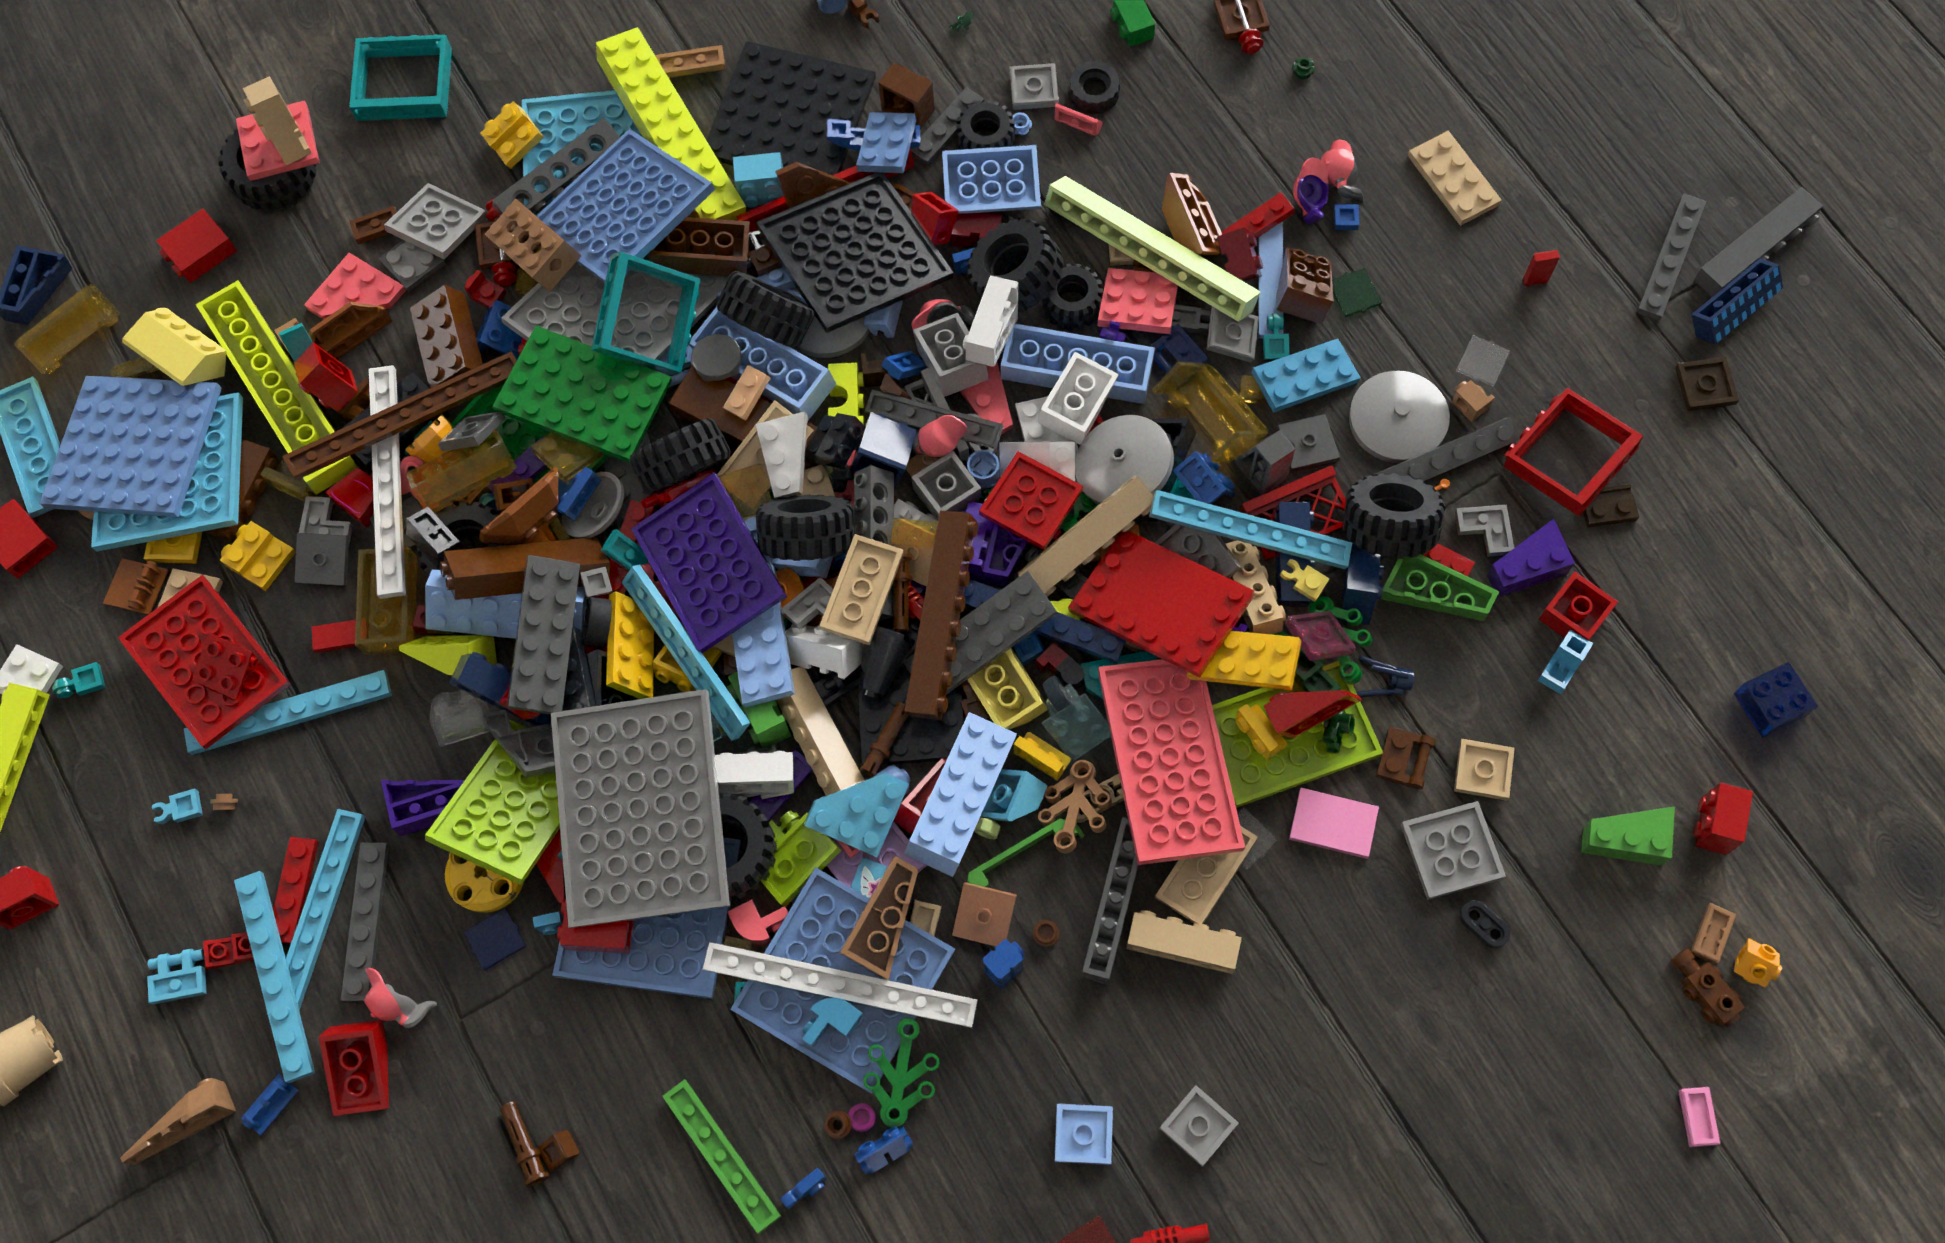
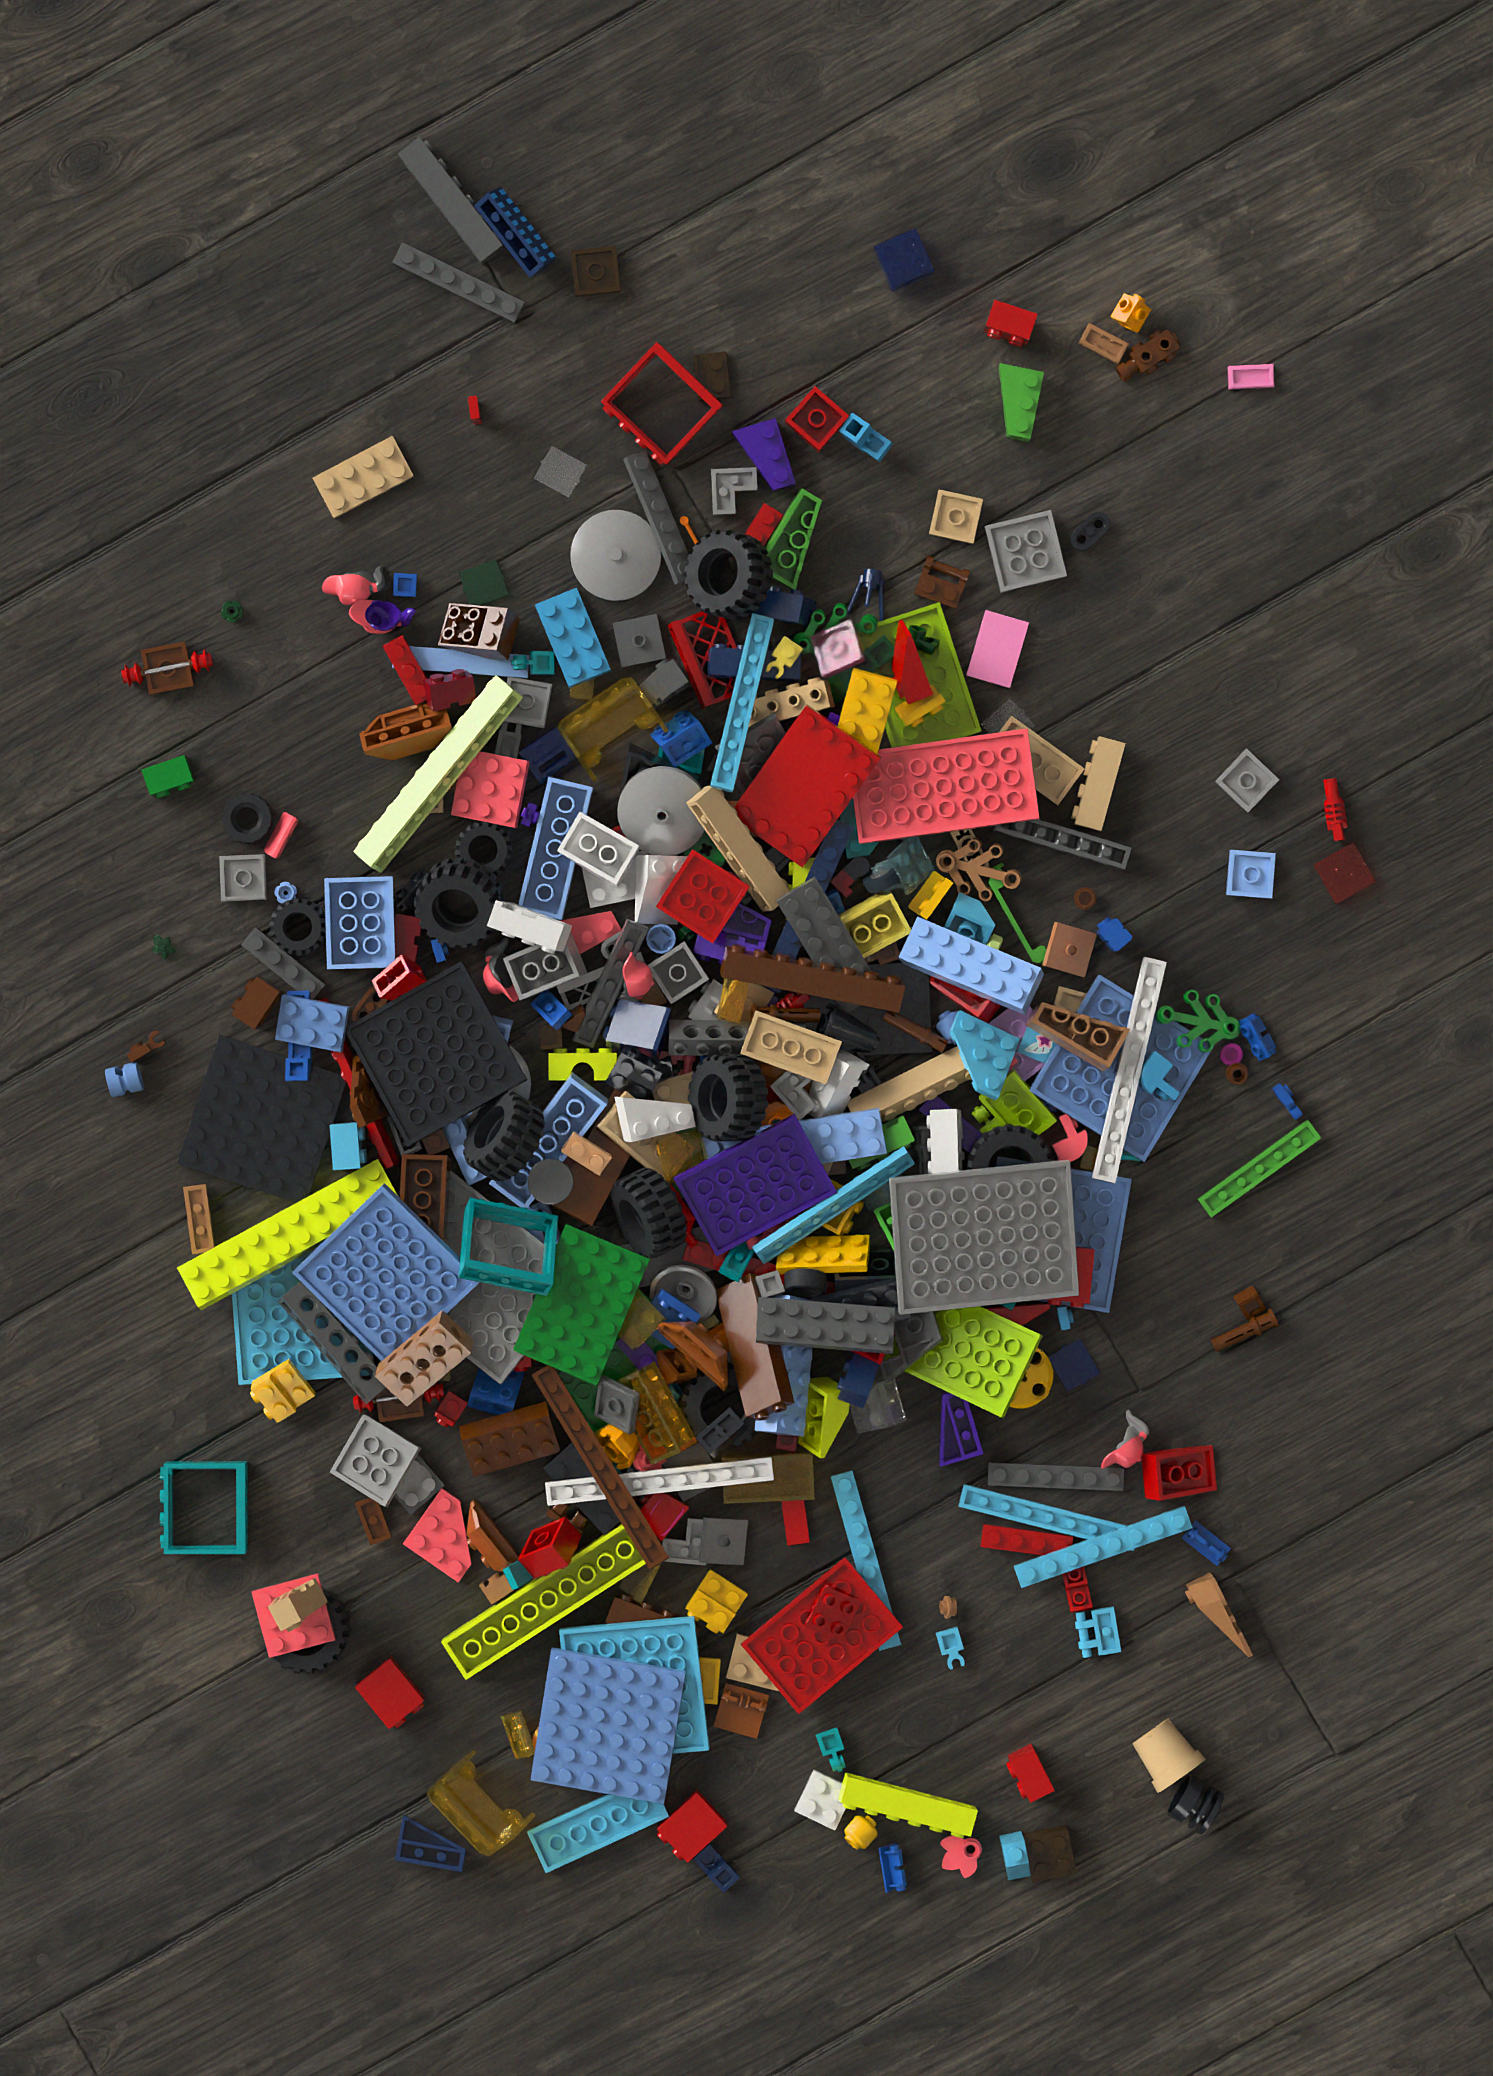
camera: 90 degrees left, 20 degrees up
light yellow slope [122,308,227,386] -> none
medium nougat brick [1452,380,1495,422] -> none

